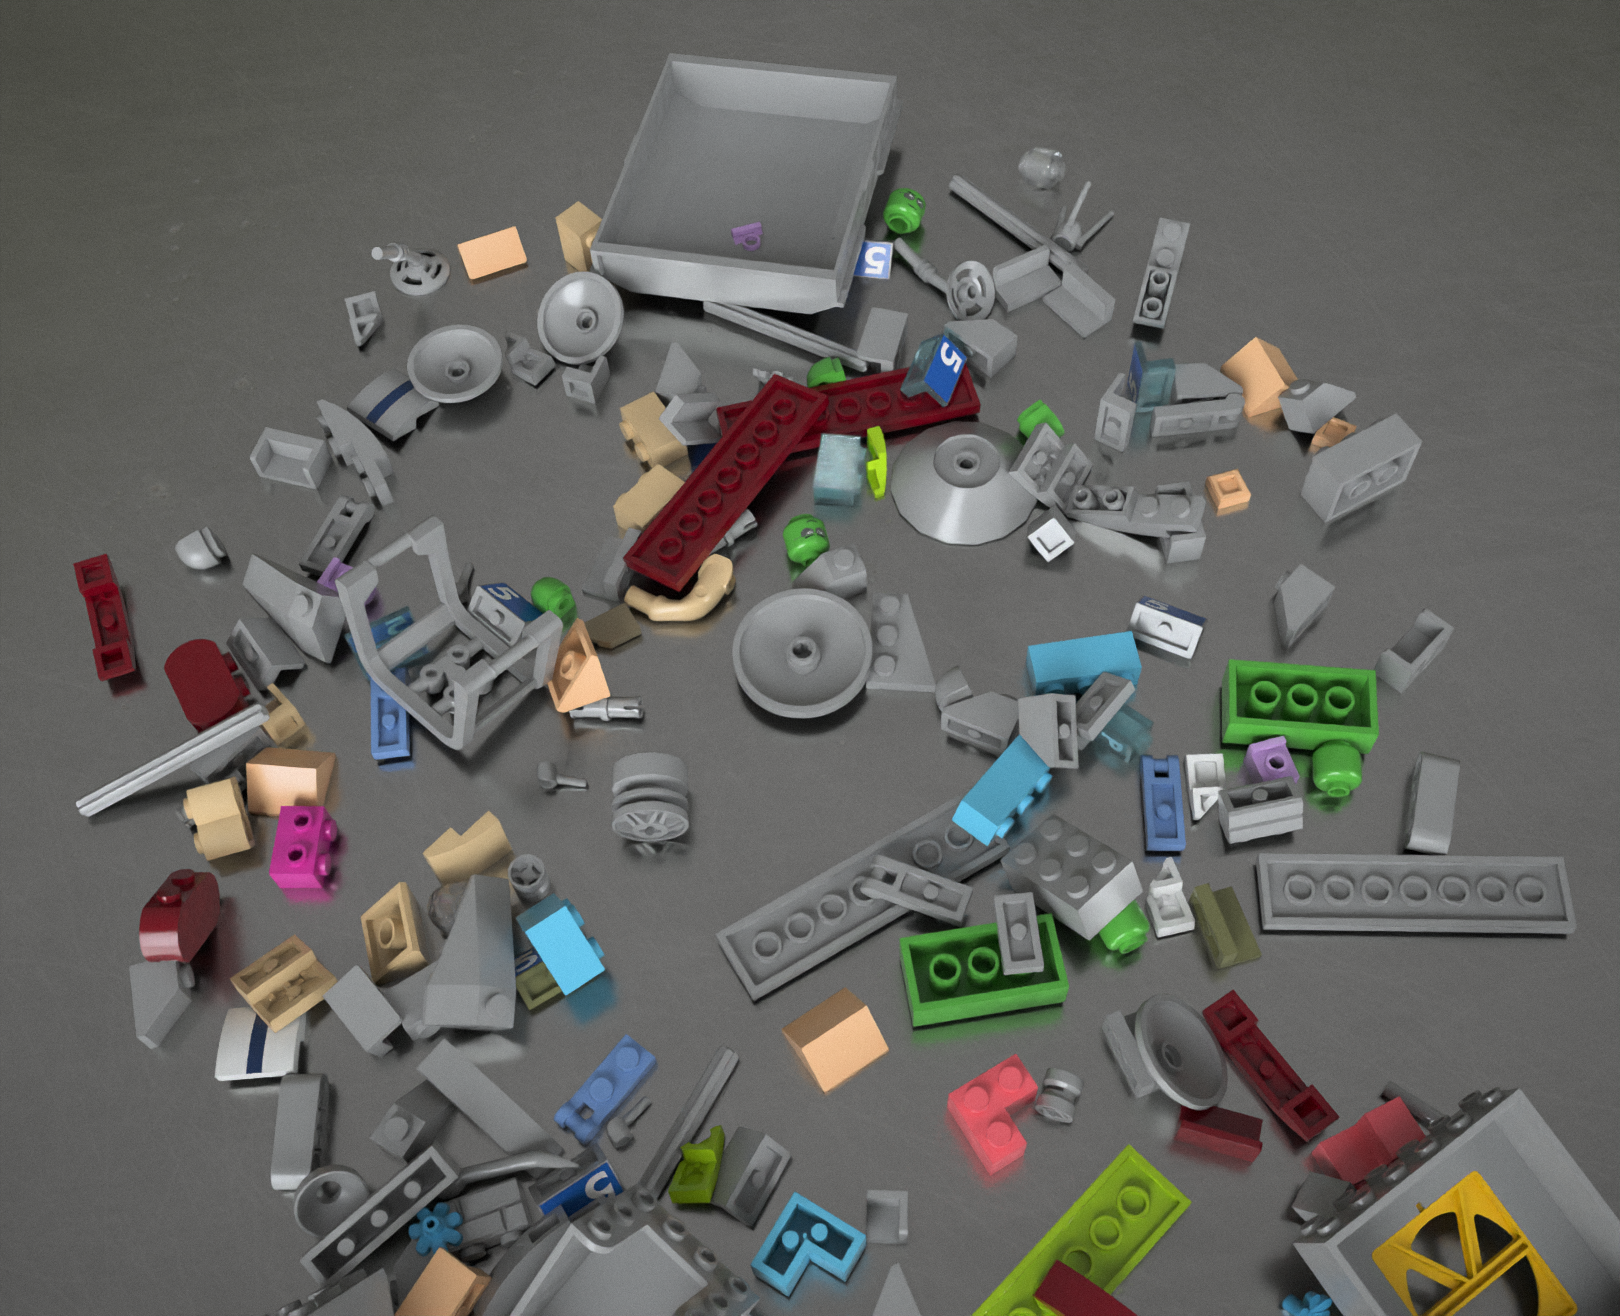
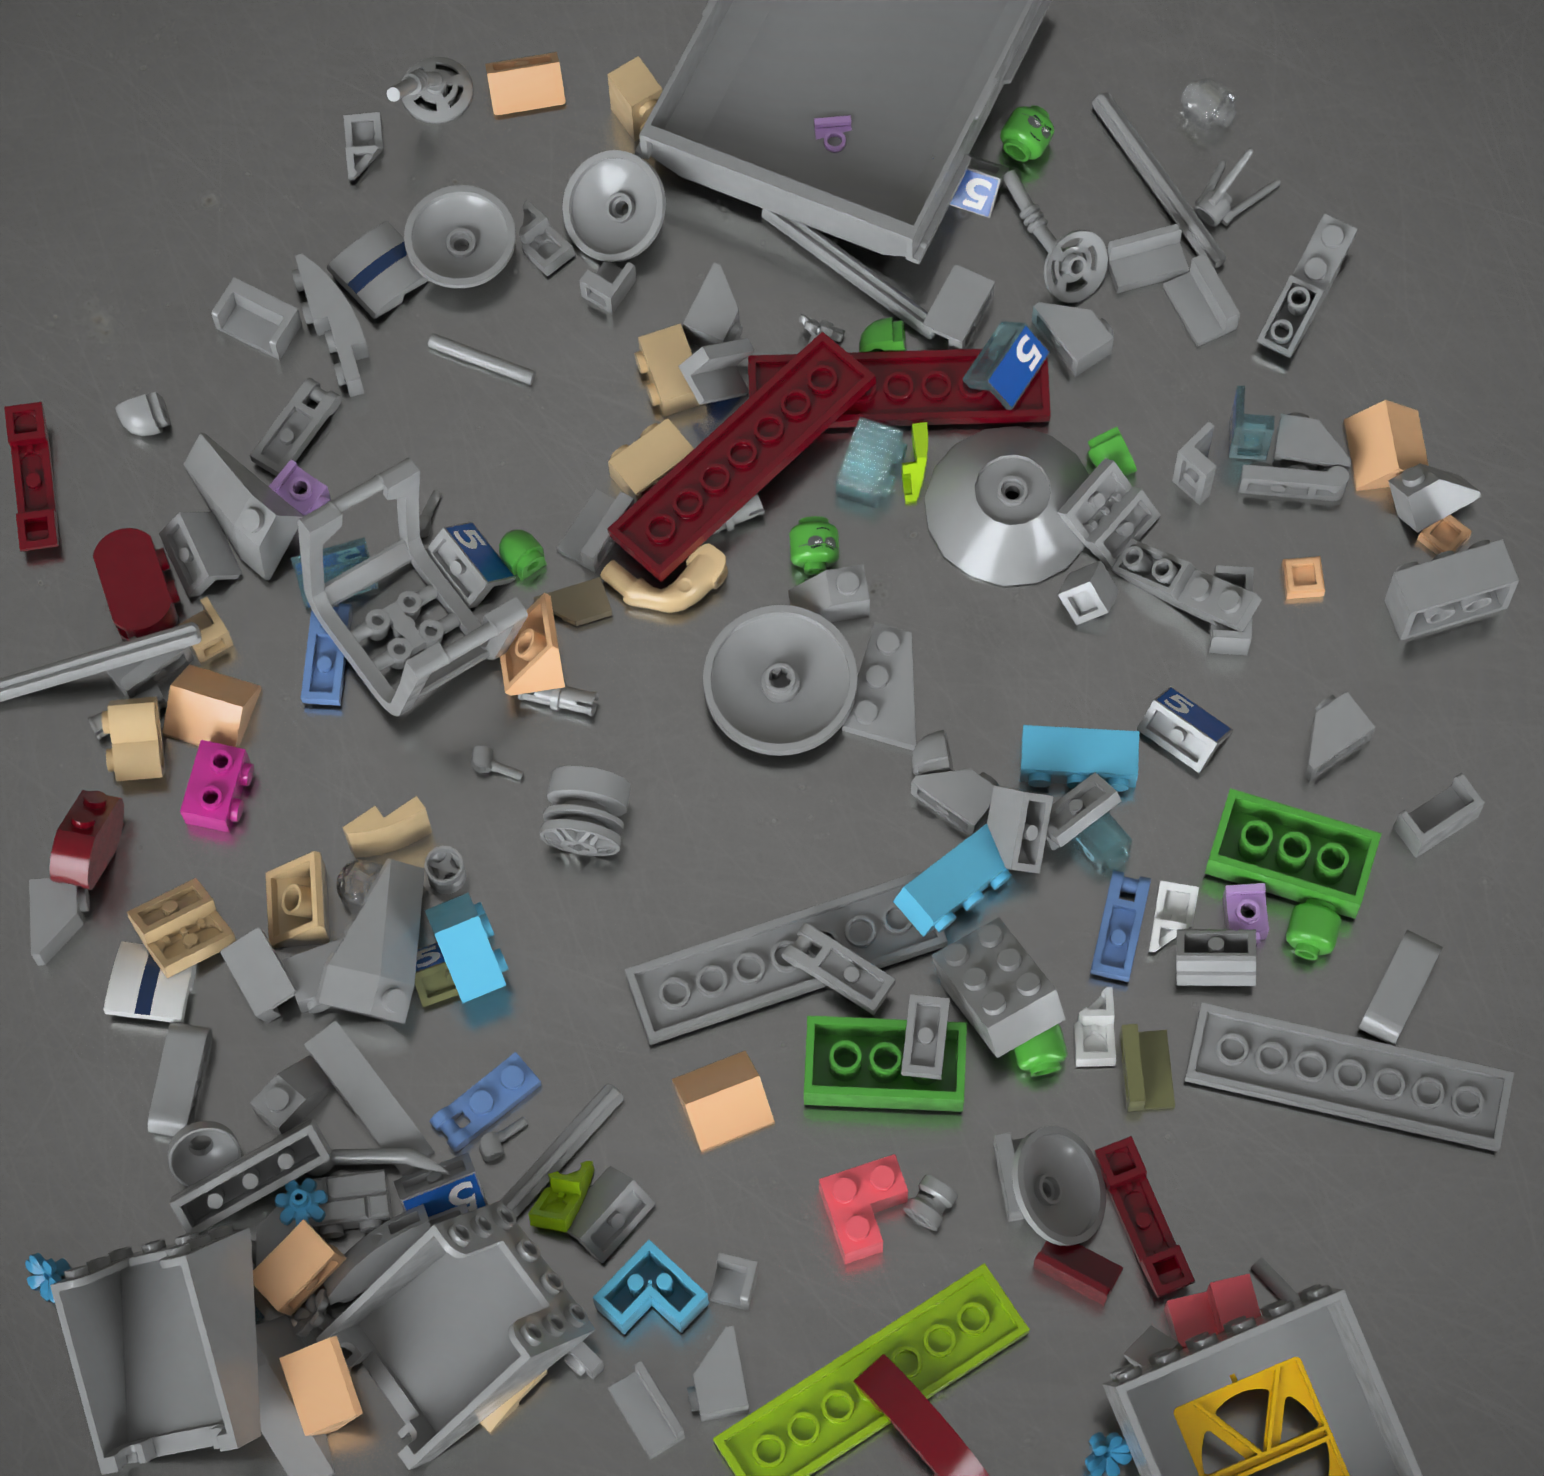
camera: 10 degrees right, 10 degrees up
none -> light grey bar [428,333,536,385]

